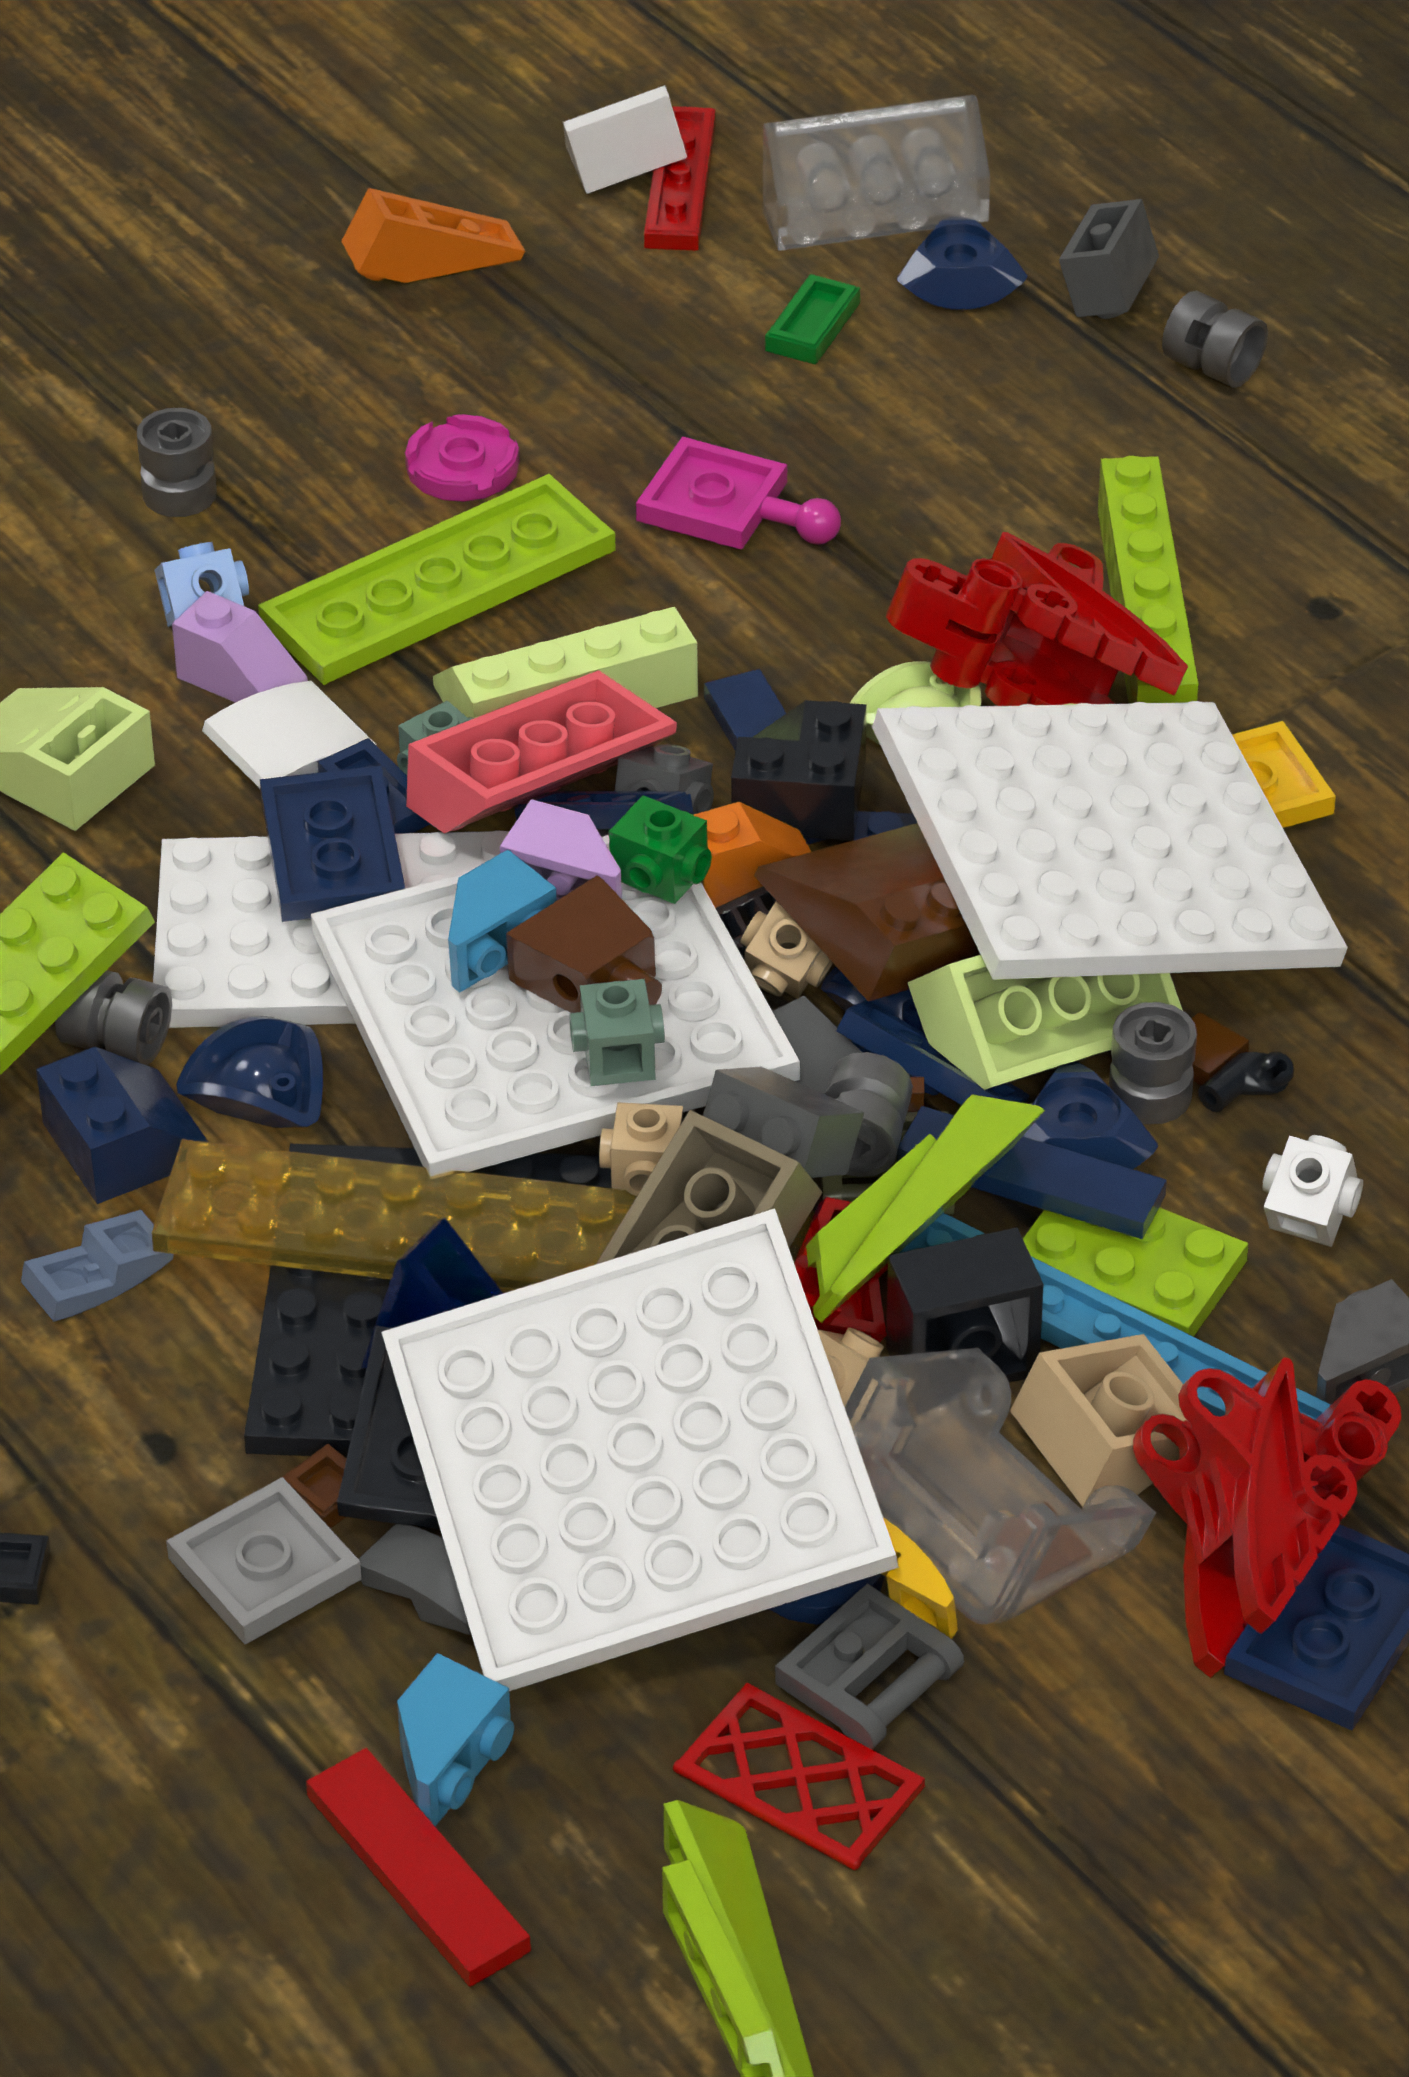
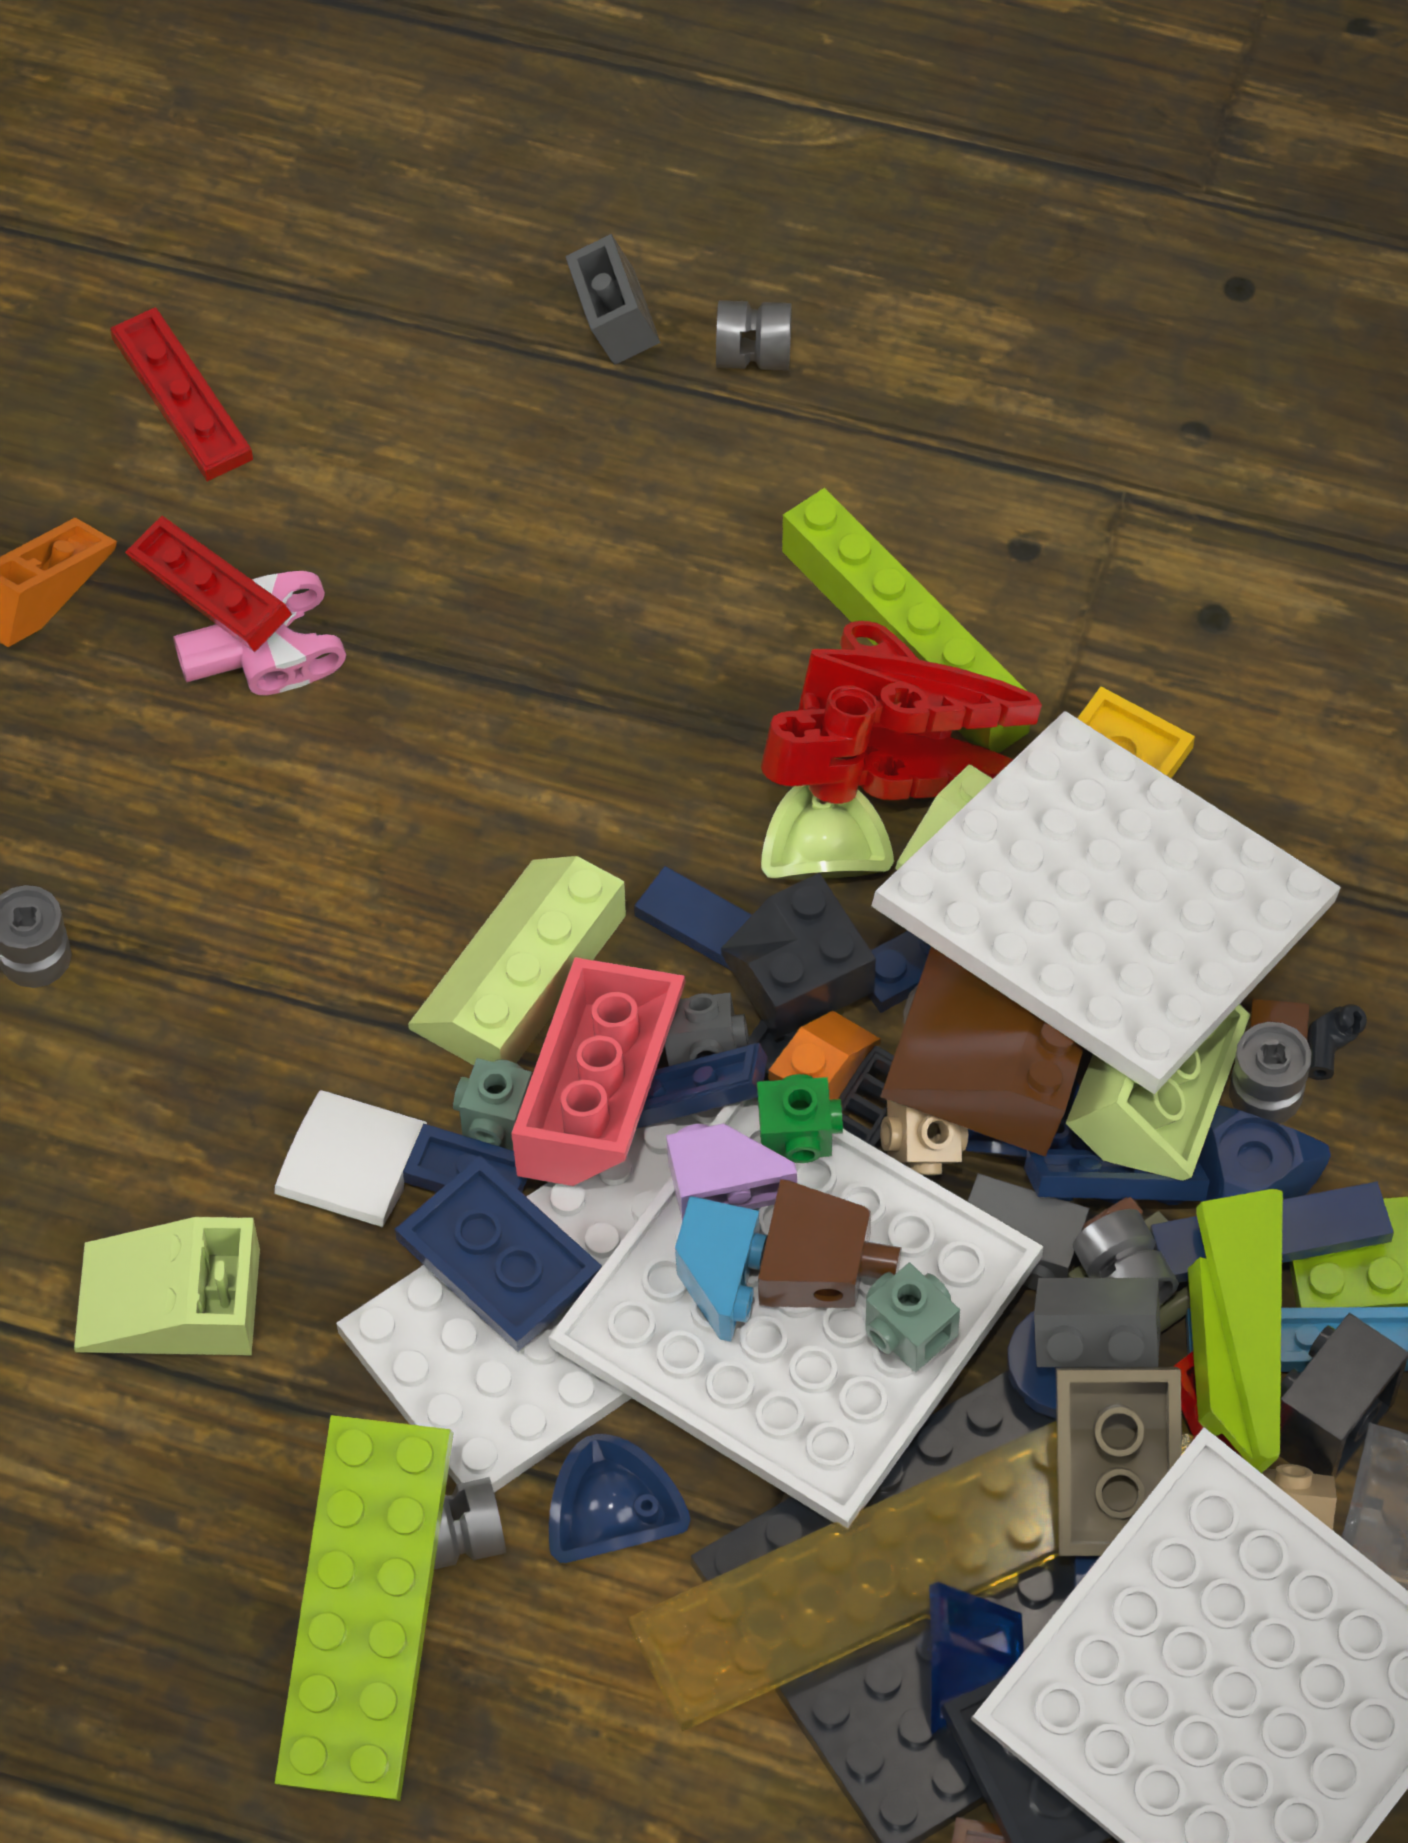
camera: 35 degrees left, 15 degrees up
sand blue slope [21,1210,175,1322] -> none
dark blue slope [36,1047,215,1204] -> none
light blue brick [154,542,249,627] -> none
lavender slope [172,591,308,703] -> none
lime plate [258,474,616,685] -> none
dark pink tile [405,414,519,502] -> none
white slope [563,86,687,194] -> none
tan brick [599,1102,683,1206] -> none
dark pink plate [636,436,841,550] -> none
clear slope [763,95,990,251] -> none
green tile [765,274,860,365] -> none
dark blue hat [896,216,1028,310] -> none
none -> red tile [125,516,292,652]
none -> bright pink connector [173,571,346,696]

